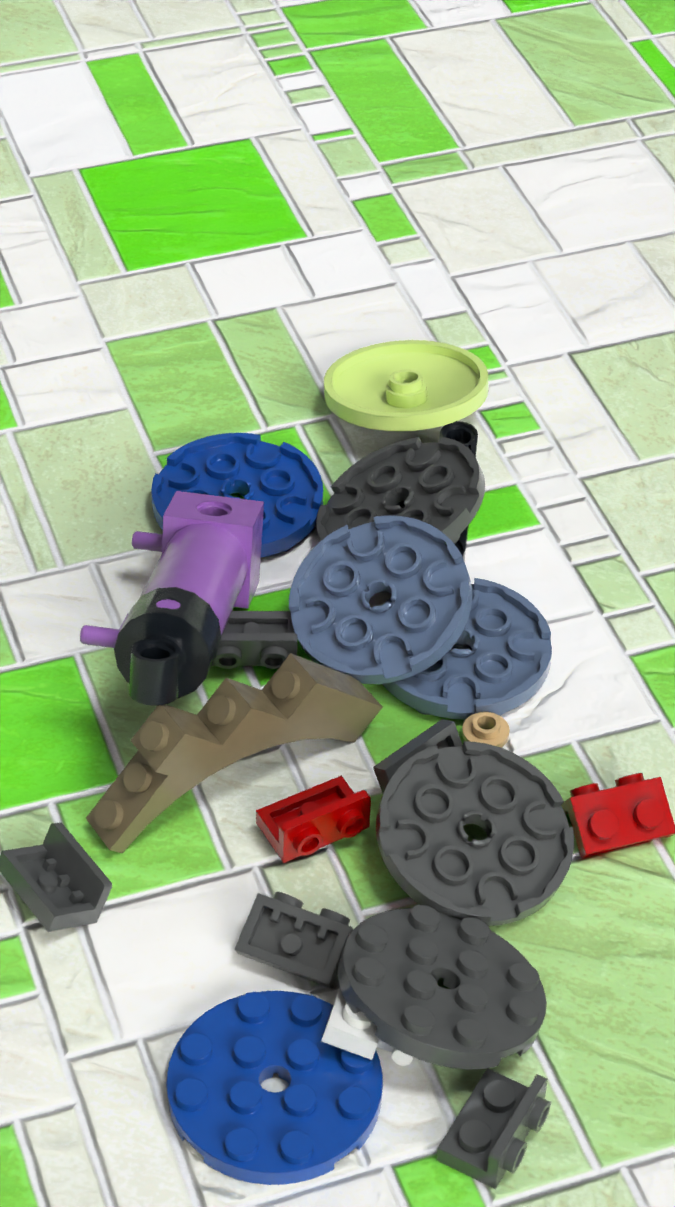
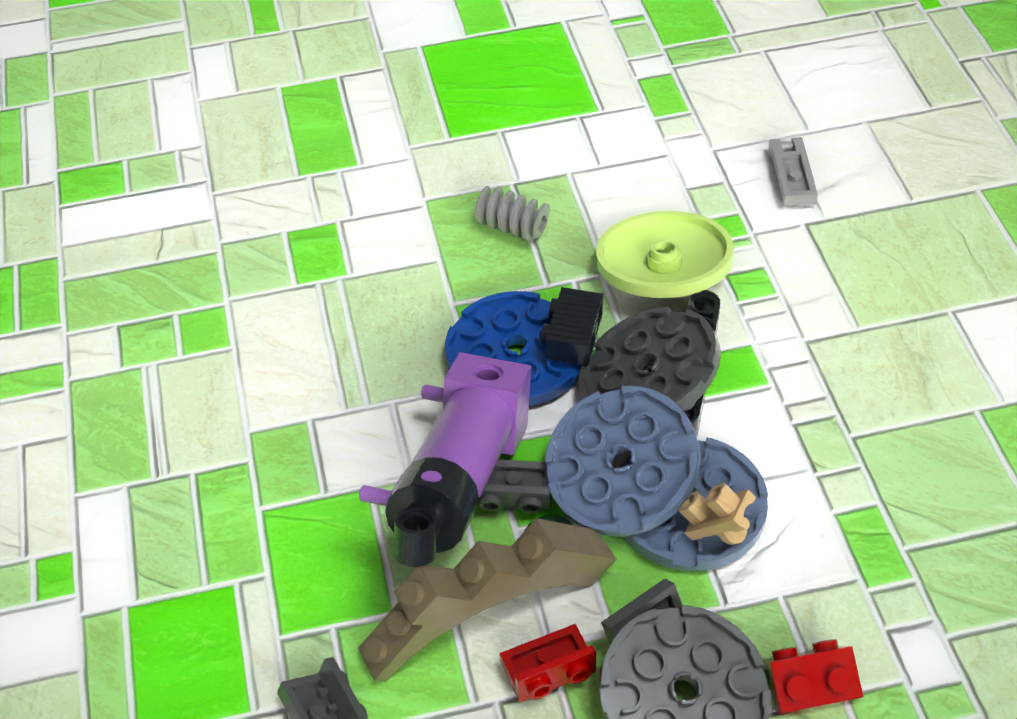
camera: 10 degrees right, 5 degrees up
tan plate [462,712,510,748] -> none
none -> light grey piece [474,186,550,242]
none -> black brick [541,287,604,367]
none -> tan hips [679,483,756,545]
none -> light grey plate [769,137,818,206]

